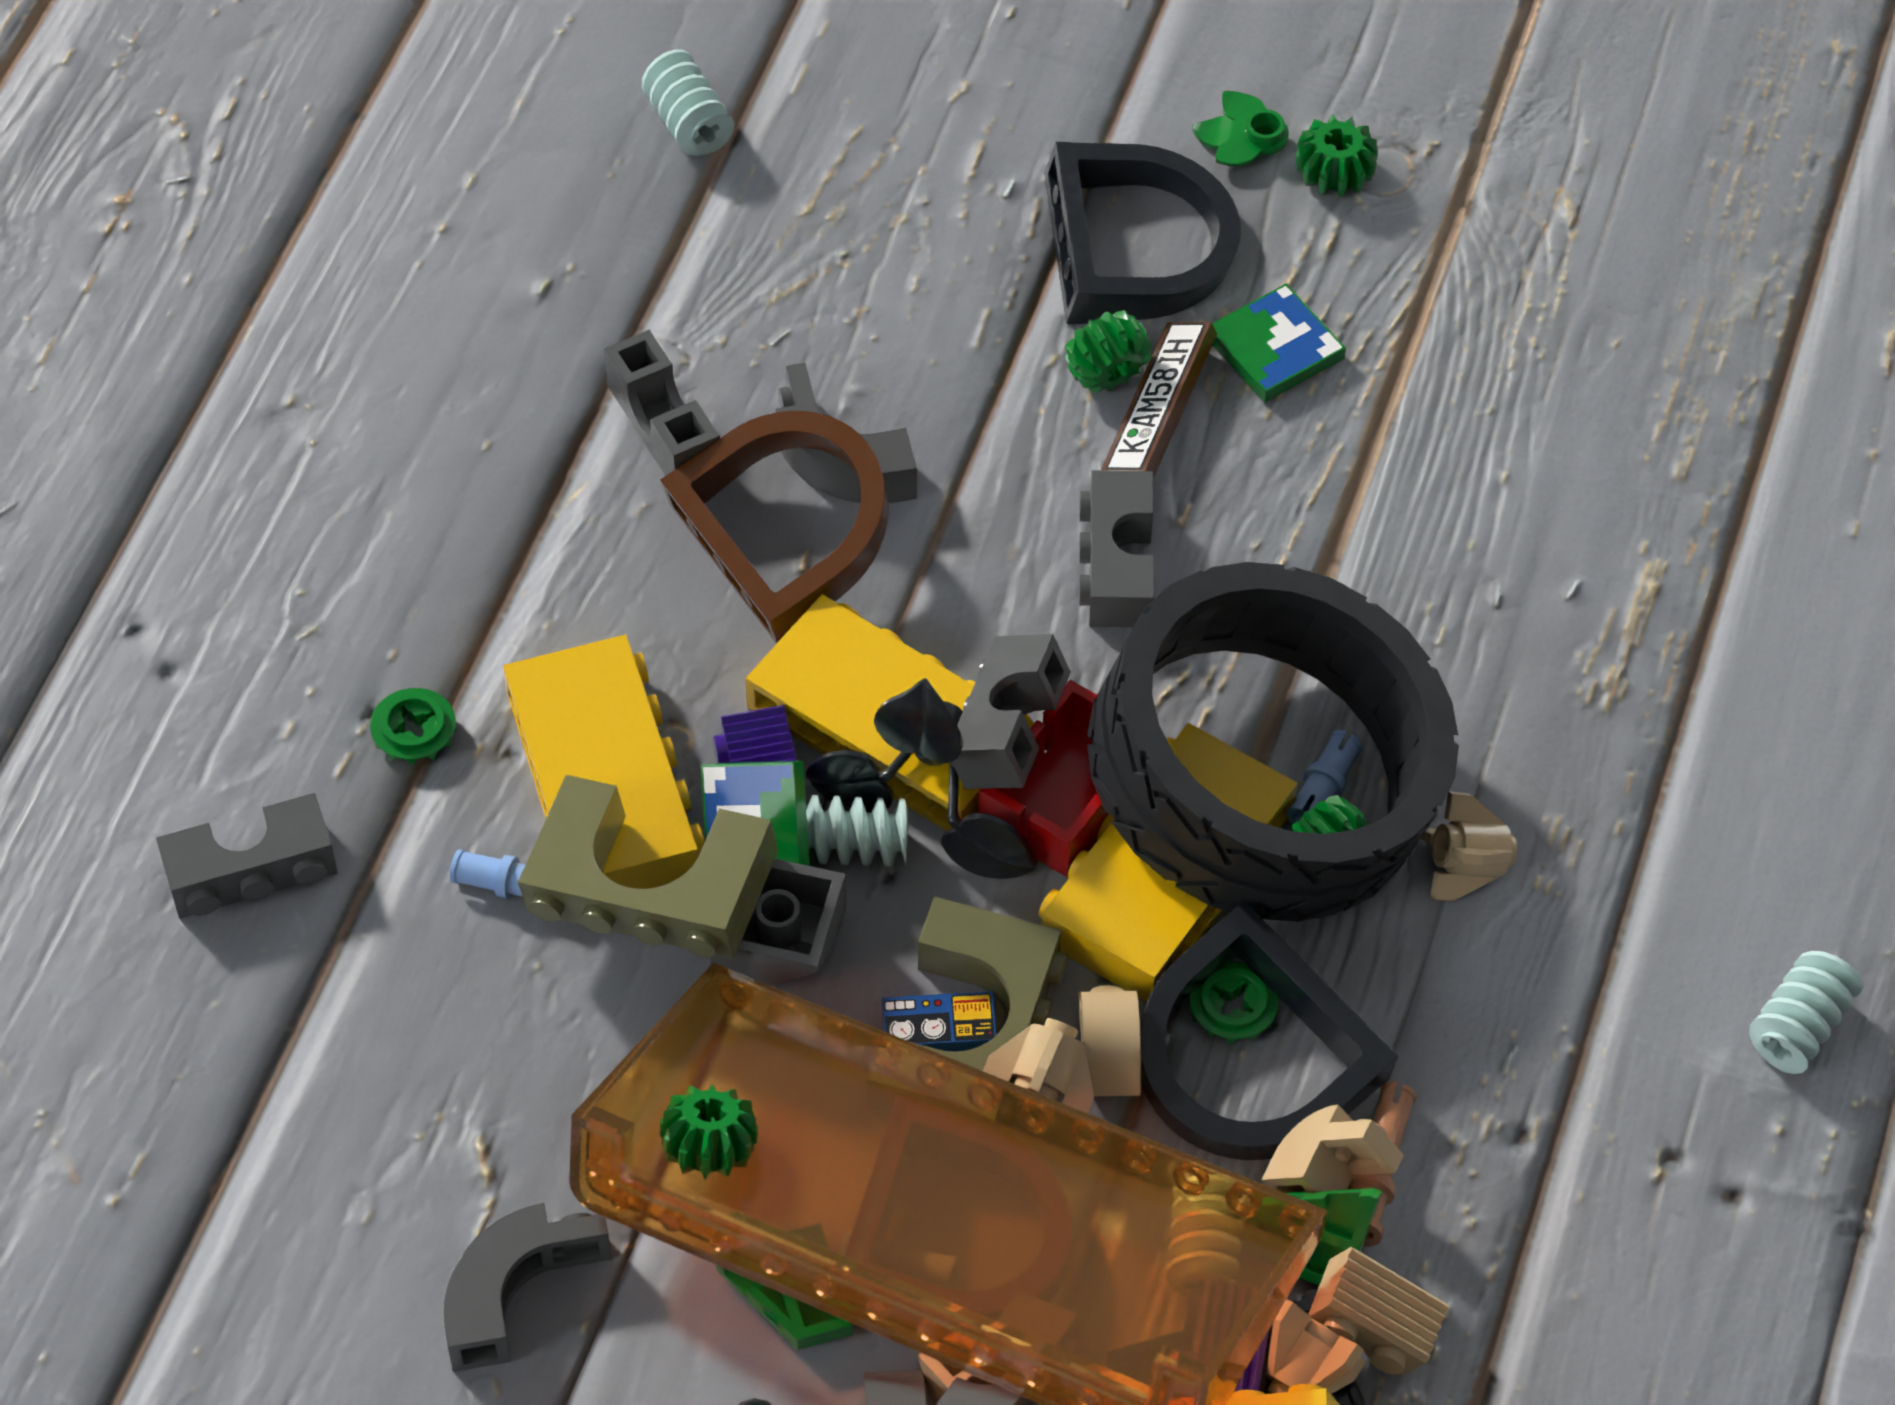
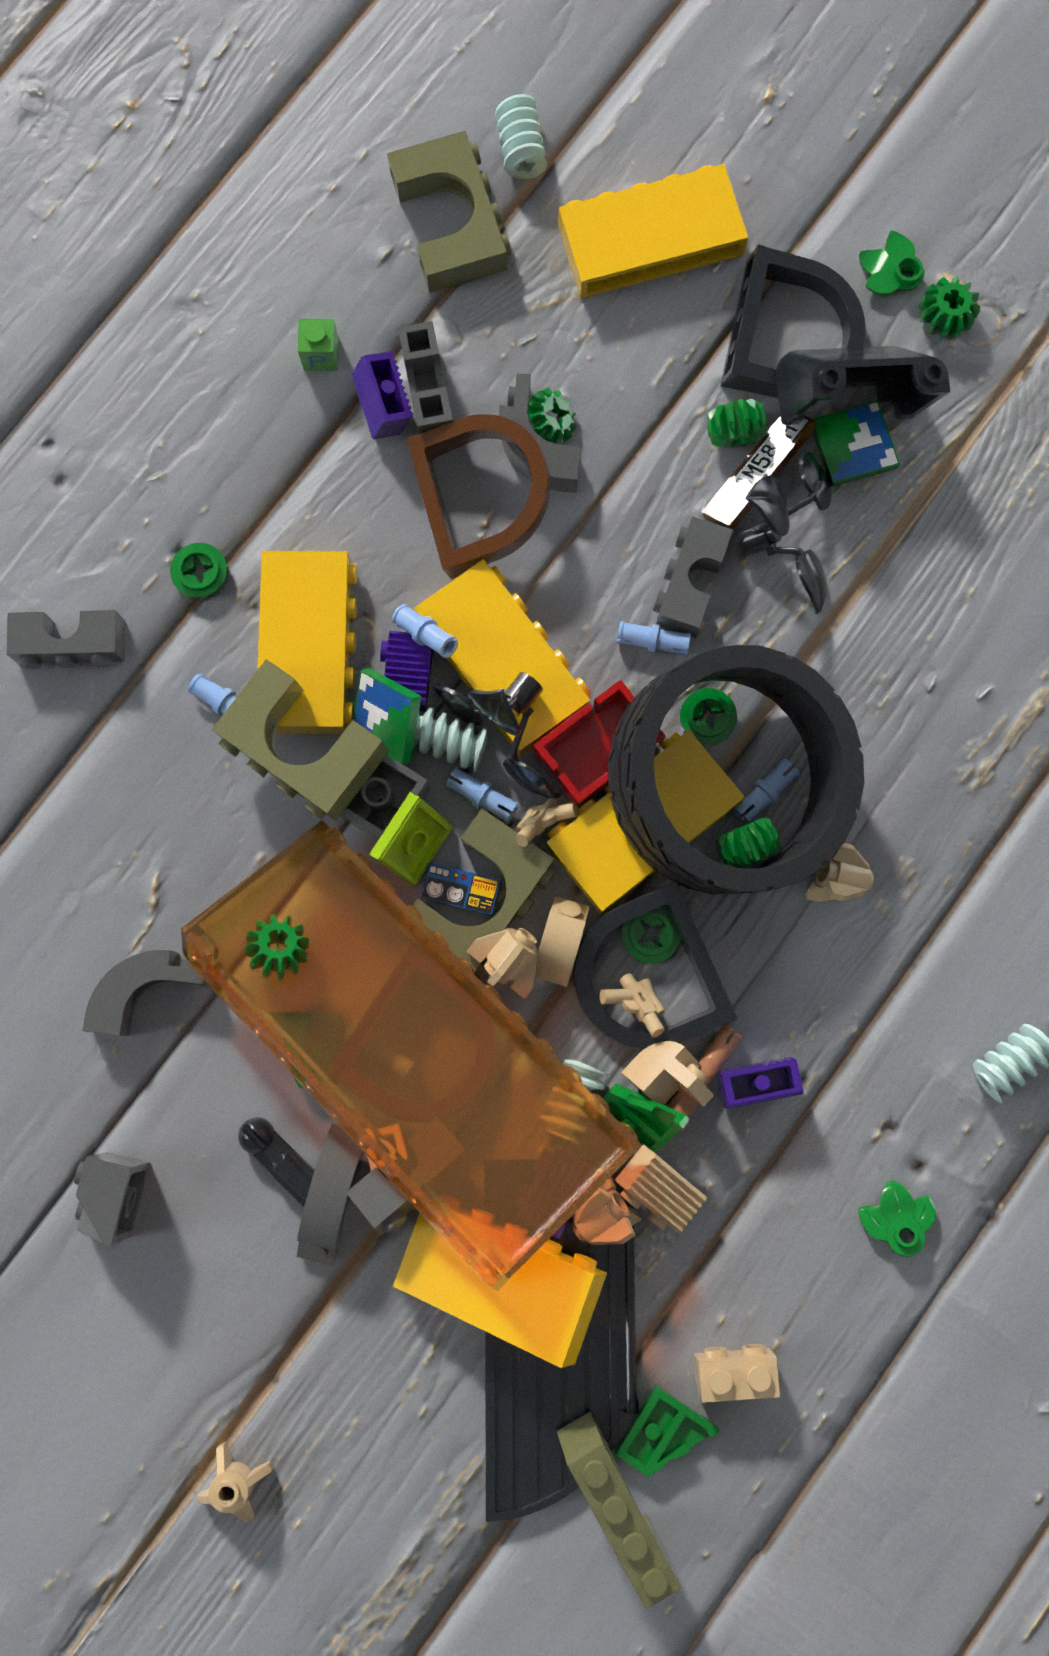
camera: 20 degrees right, 25 degrees up
dark grey arch [950,634,1071,789] -> none
none -> bright green brick [298,319,339,371]
none -> dark purple brick [351,351,414,439]
none -> lime tile [369,792,453,887]
none -> olive arch [387,130,511,293]
none -> light blue pin [392,604,458,658]
none -> light blue pin [445,767,519,823]
none -> tan piece [514,799,579,847]
none -> green gear [528,387,577,444]
none -> yellow brick [558,164,748,299]
none -> tan piece [600,974,665,1037]
none -> light blue pin [617,621,691,656]
none -> green gear [680,688,737,745]
none -> dark purple brick [717,1057,804,1109]
none -> black plant [738,451,832,614]
none -> black windscreen [776,346,951,425]
none -> green plate [858,1180,936,1257]

